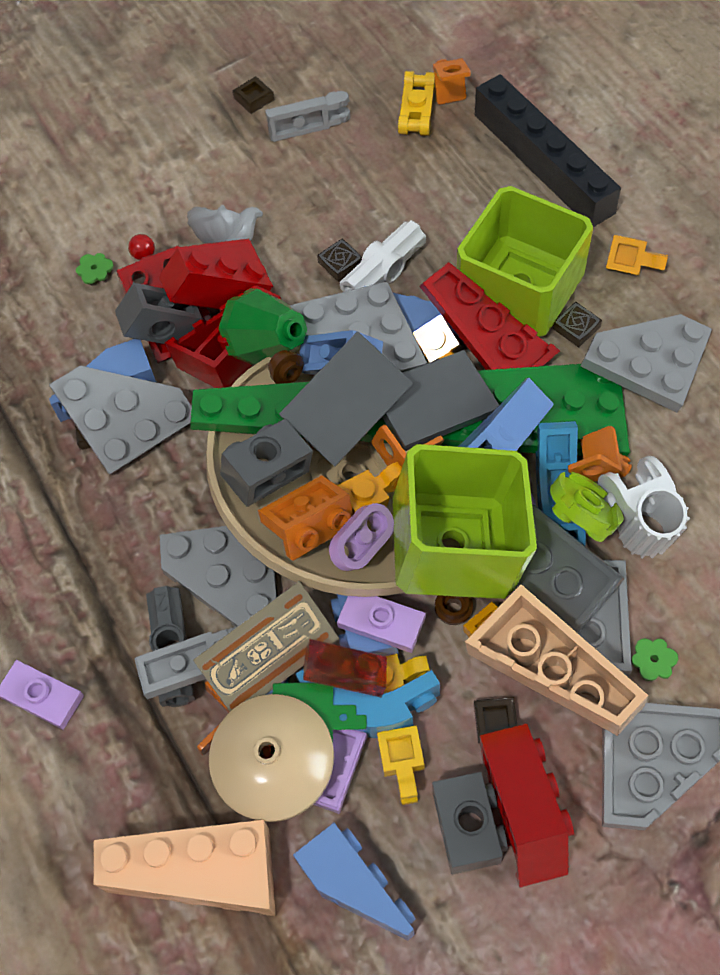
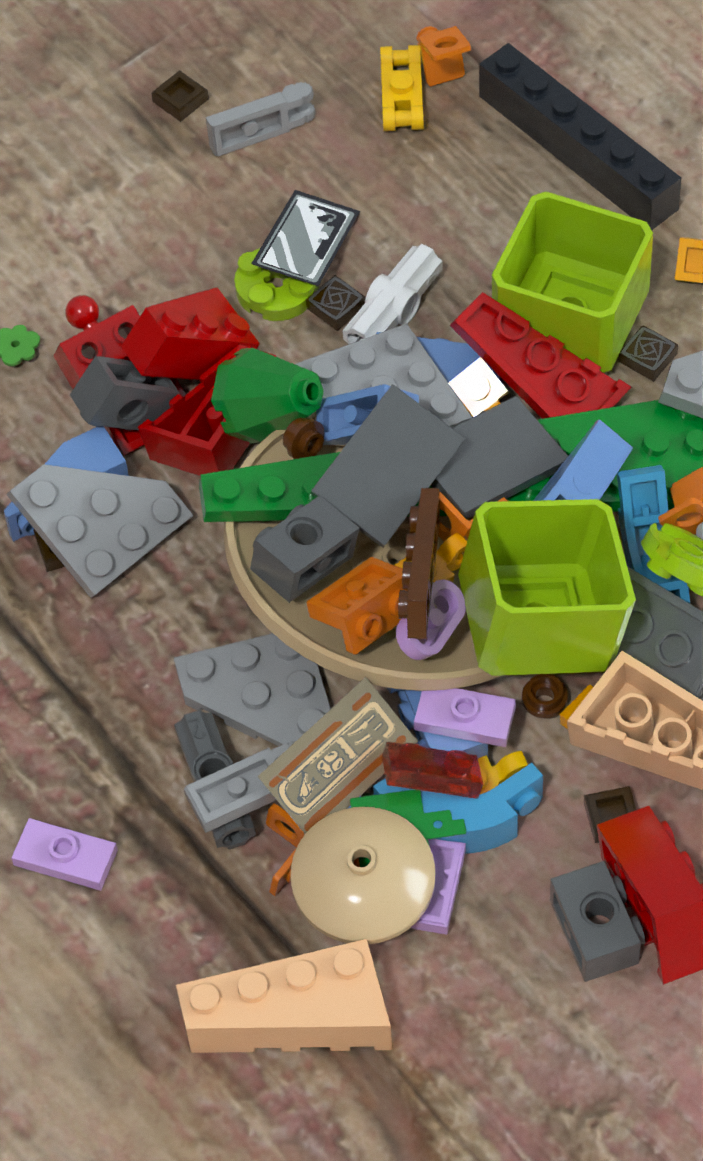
camera: 10 degrees left, 5 degrees down
light grey hair [187,205,263,244] -> none
medium blue slope [293,823,416,941] -> none
yellow plate [377,725,425,805] -> none
none -> lime plate [234,248,319,321]
none -> sticker [251,190,360,286]
none -> reddish brown plate [398,488,440,639]

